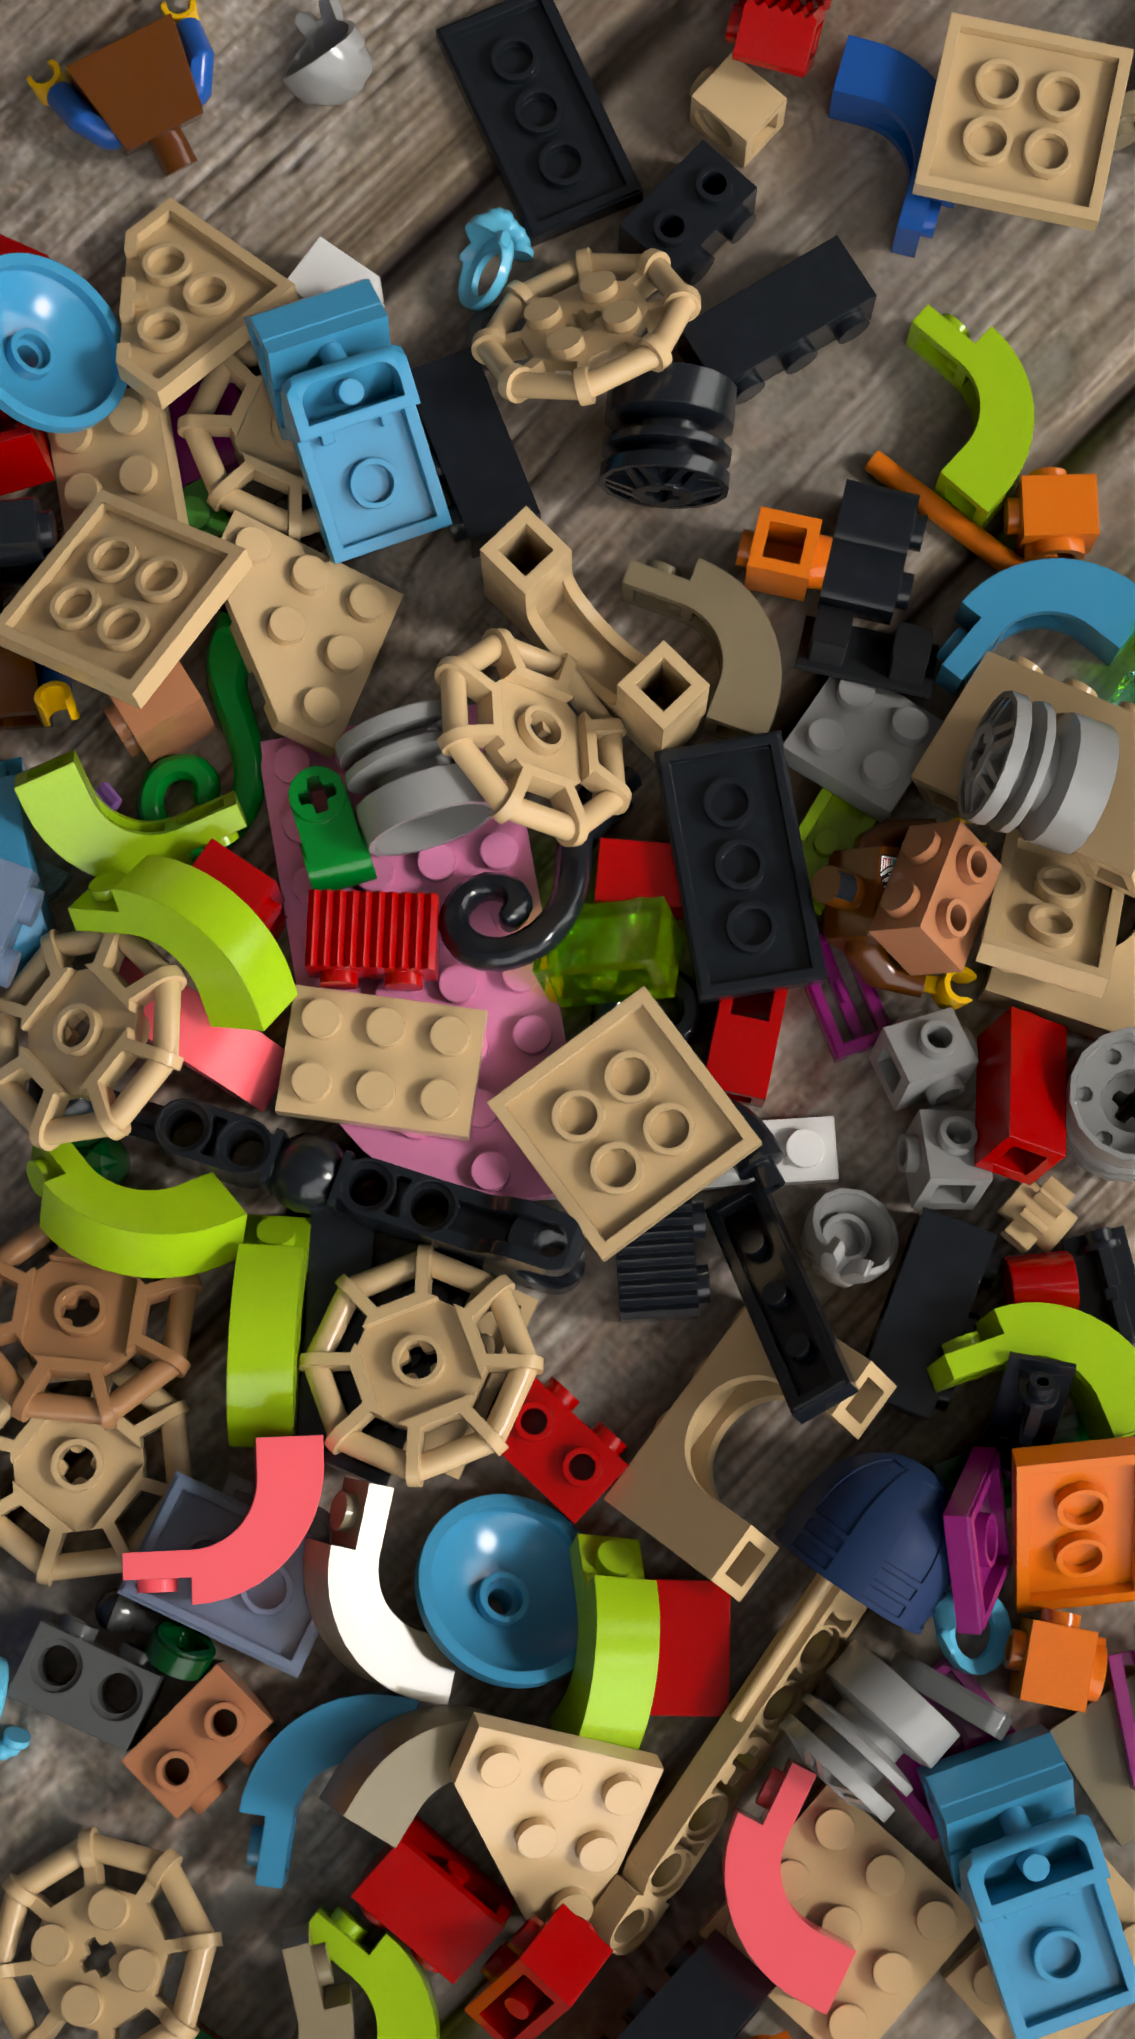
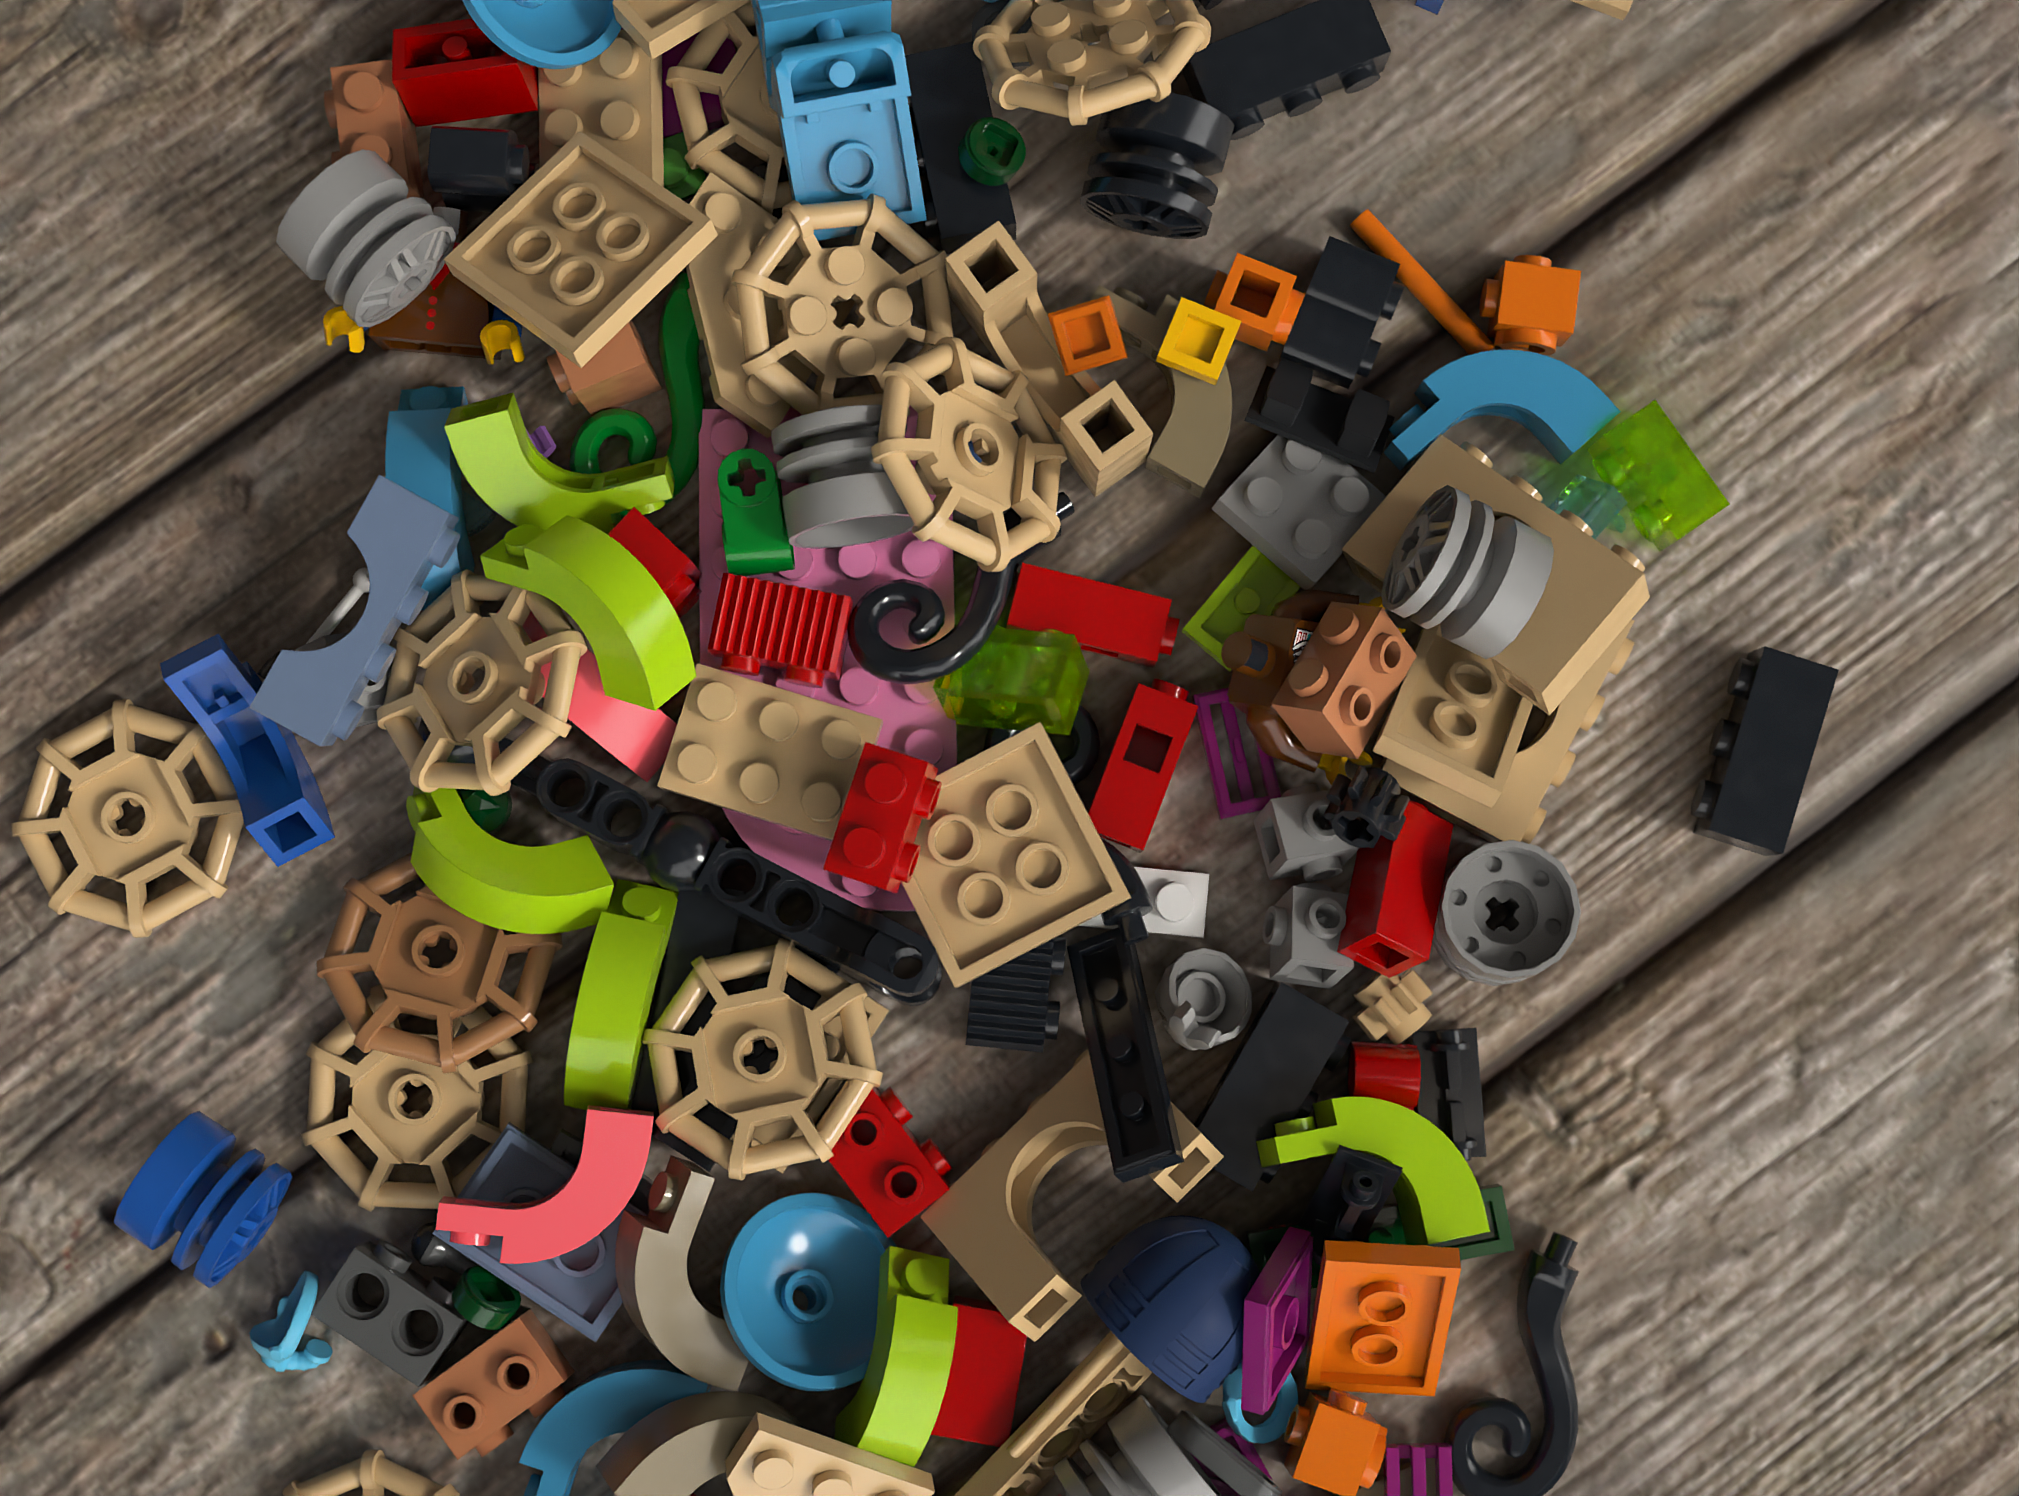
camera: 10 degrees right, 5 degrees up
black tile [654,730,827,1004] -> none
lime arch [905,304,1034,528] -> none
none -> tan plate [731,193,953,417]
none -> red brick [823,742,942,893]
none -> dark green tile [958,117,1026,186]
none -> orange tile [1048,295,1128,376]
none -> yellow plate [1156,297,1241,385]
none -> black gear [1323,766,1410,848]

